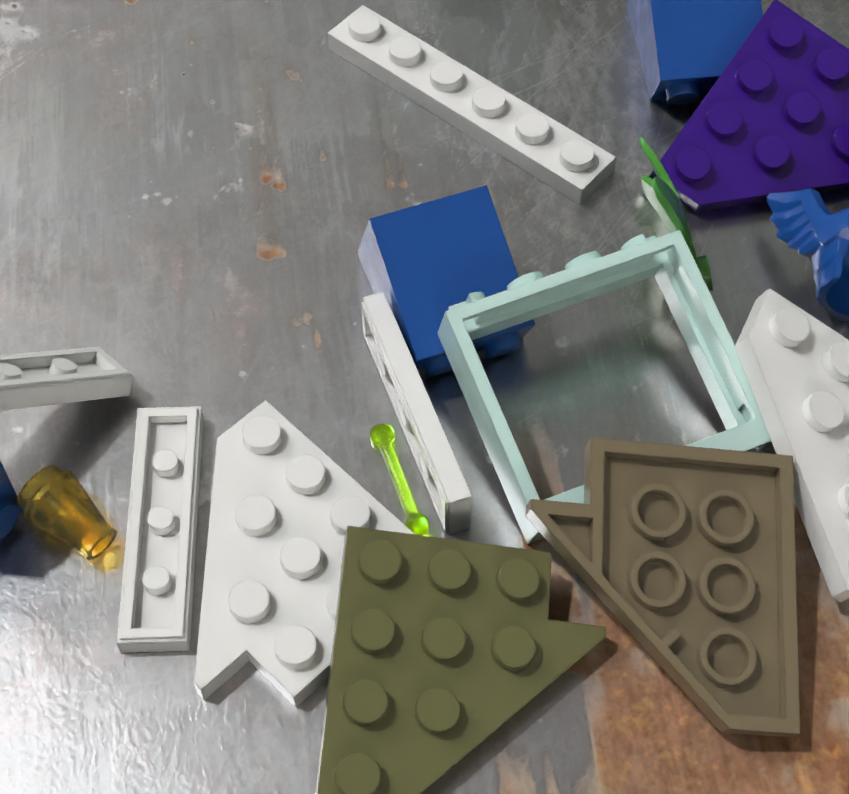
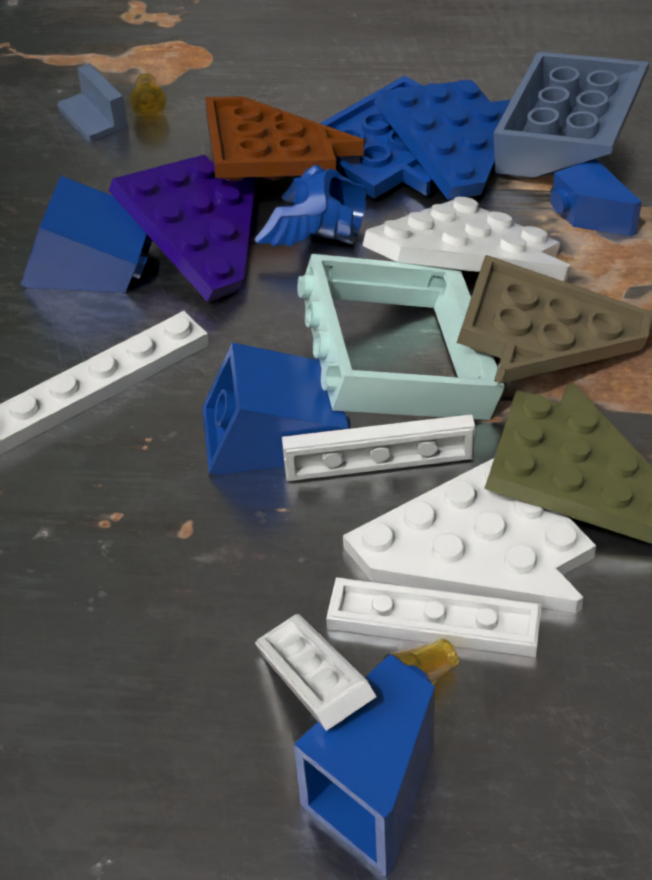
camera: 75 degrees left, 10 degrees down
clear neon green hinge [370,423,430,536] -> none
bright green plant [639,136,713,291] -> none

